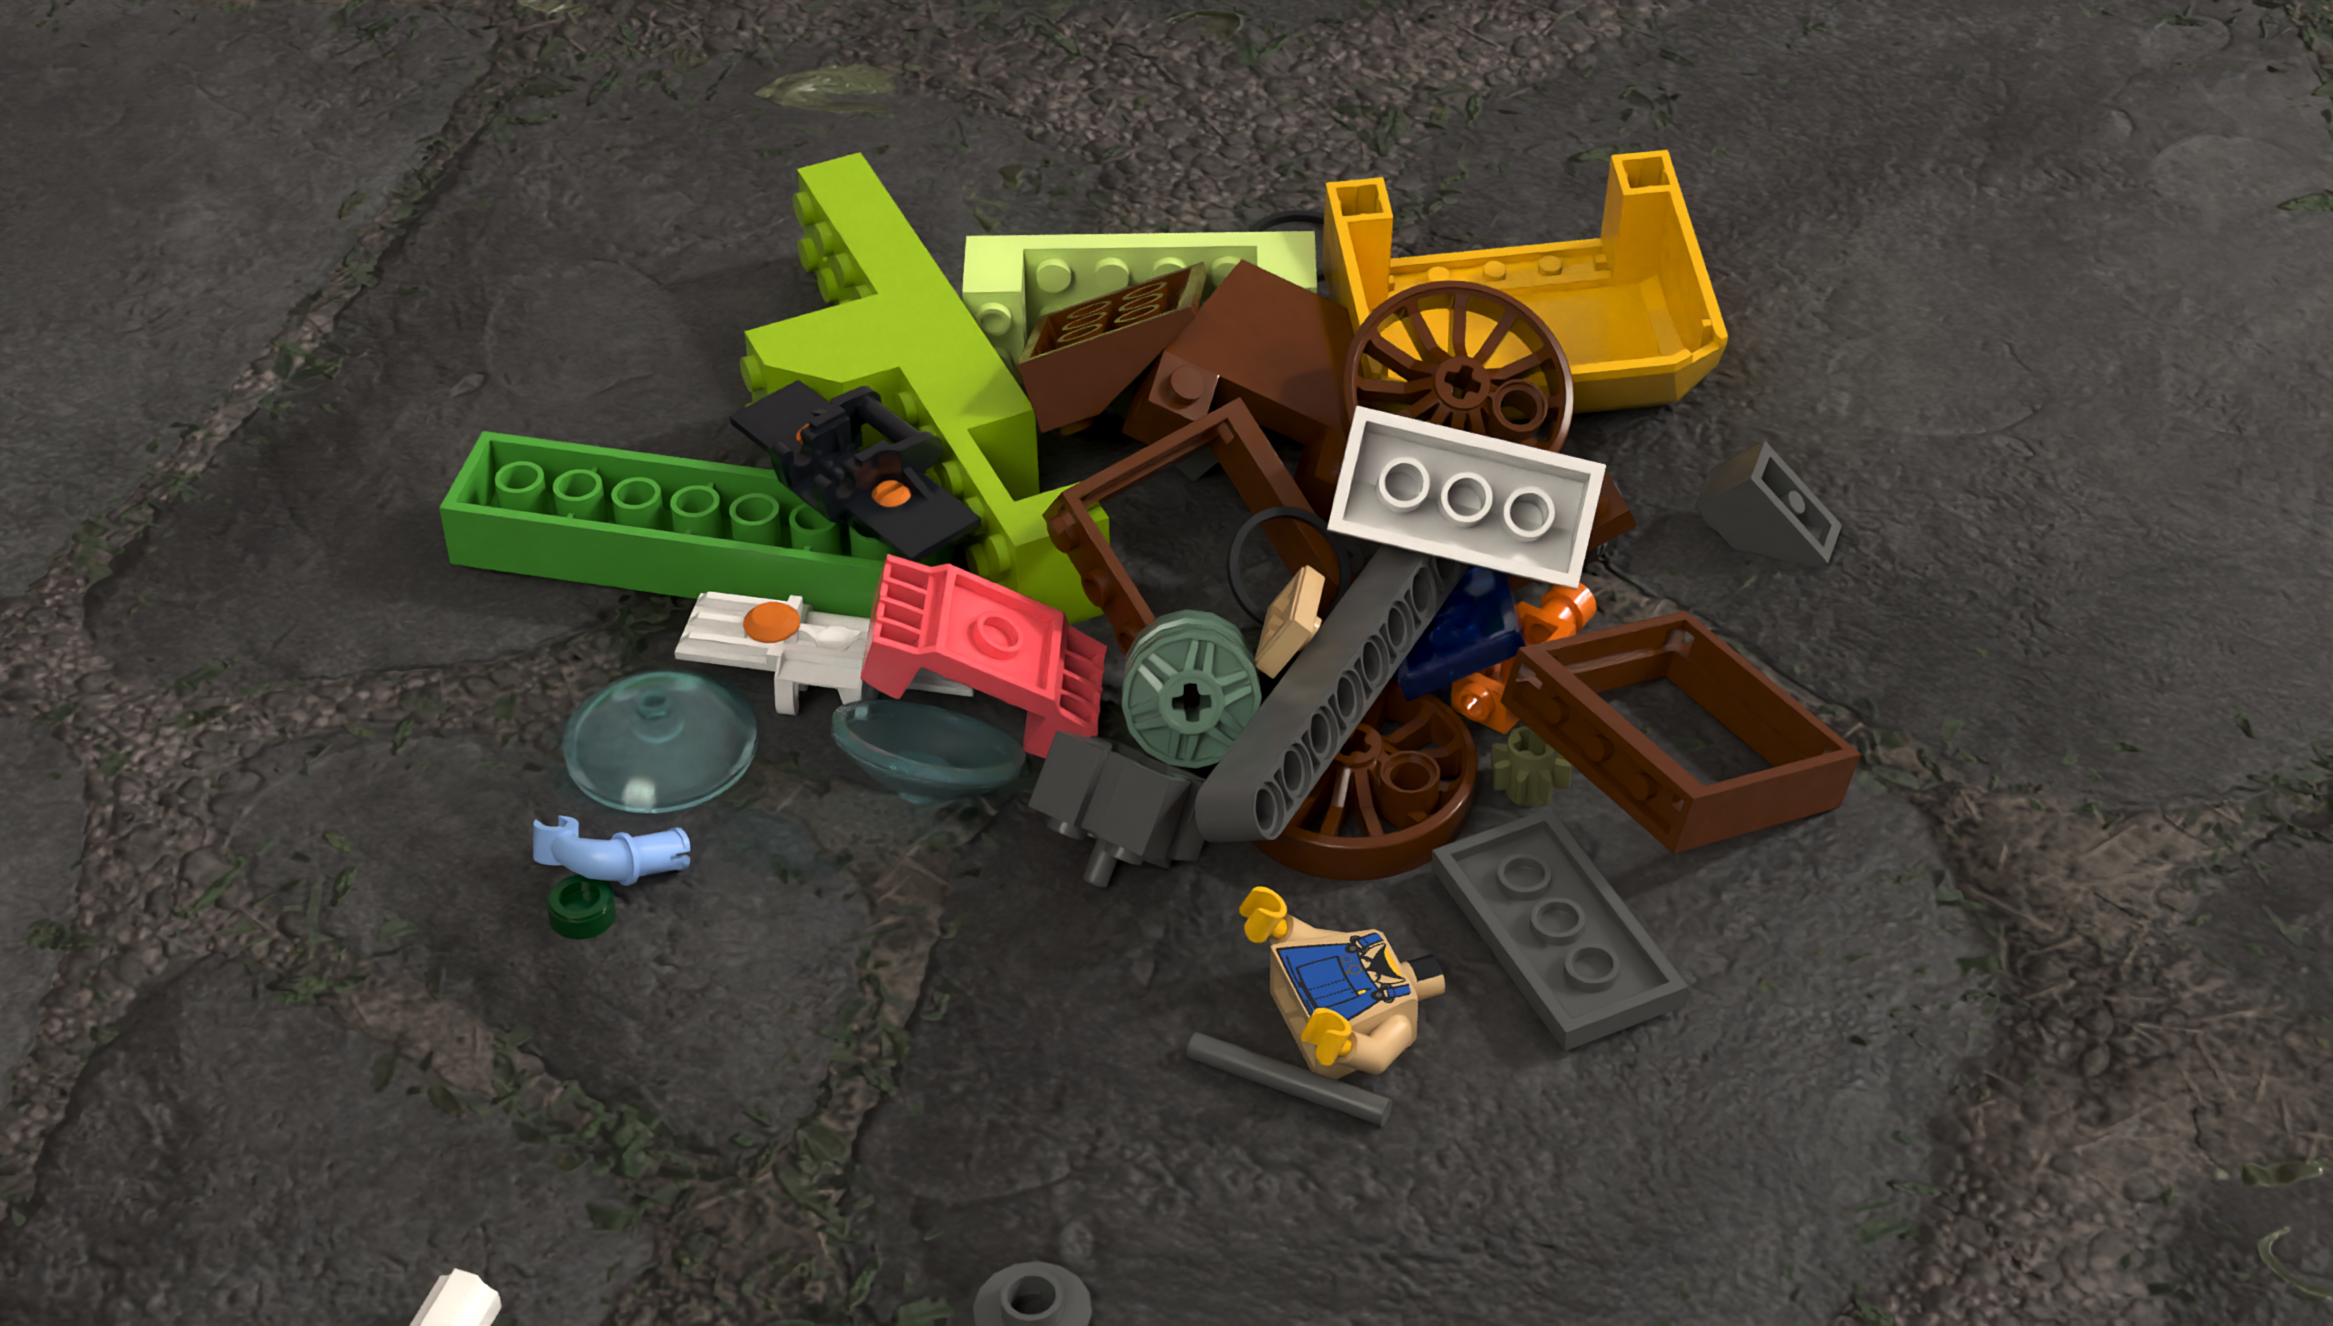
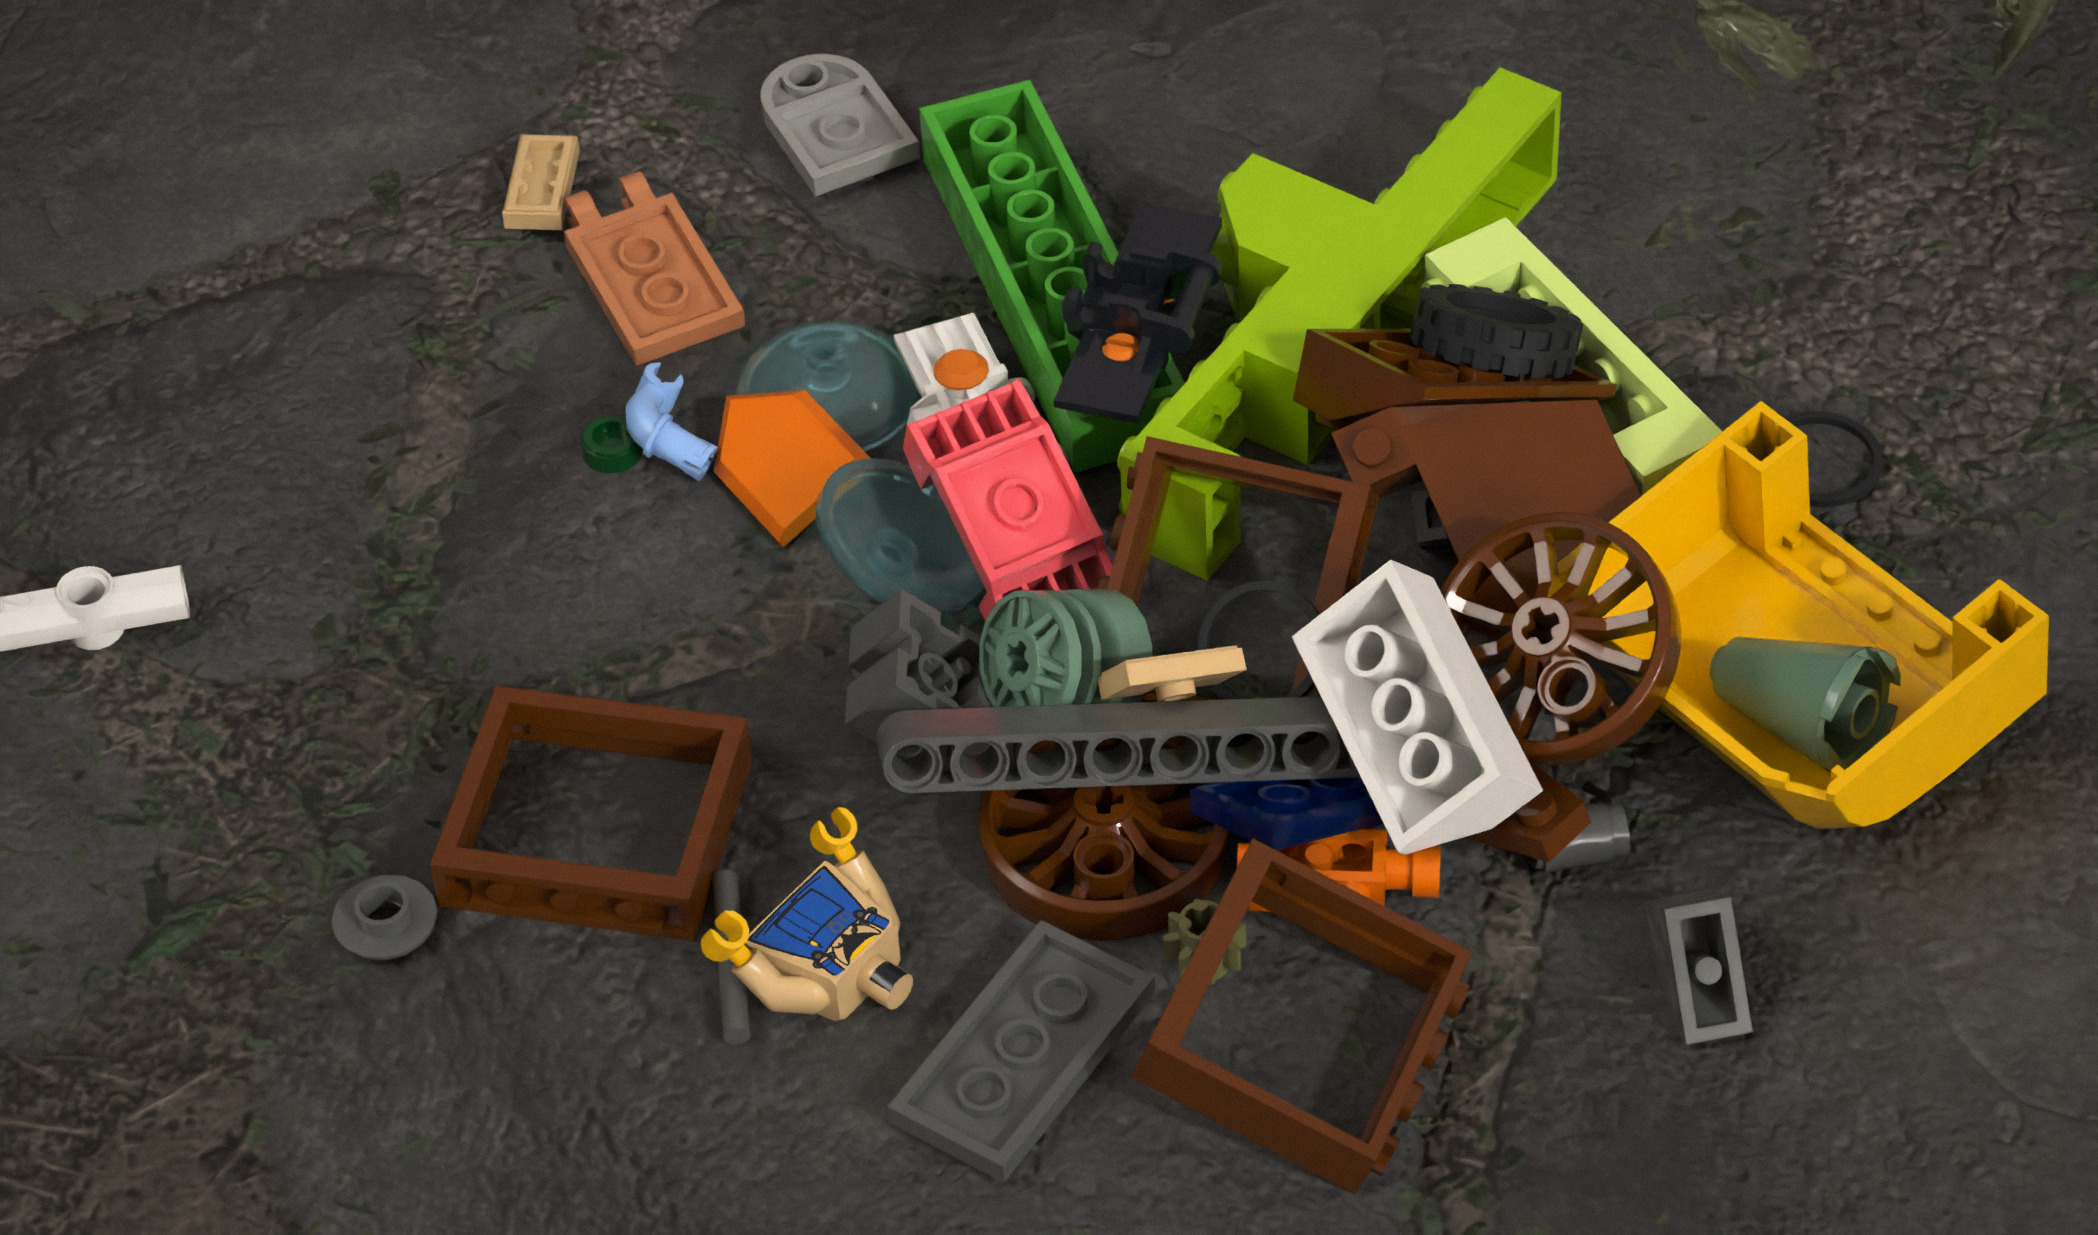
camera: 60 degrees right, 5 degrees up
none -> reddish brown window [430,686,753,942]
none -> tan plate [502,134,580,230]
none -> nougat tile [564,171,745,366]
none -> orange tile [713,390,876,547]
none -> light grey plate [760,54,920,197]
none -> black tyre [1410,284,1583,378]
none -> sand green cone [1710,636,1901,772]

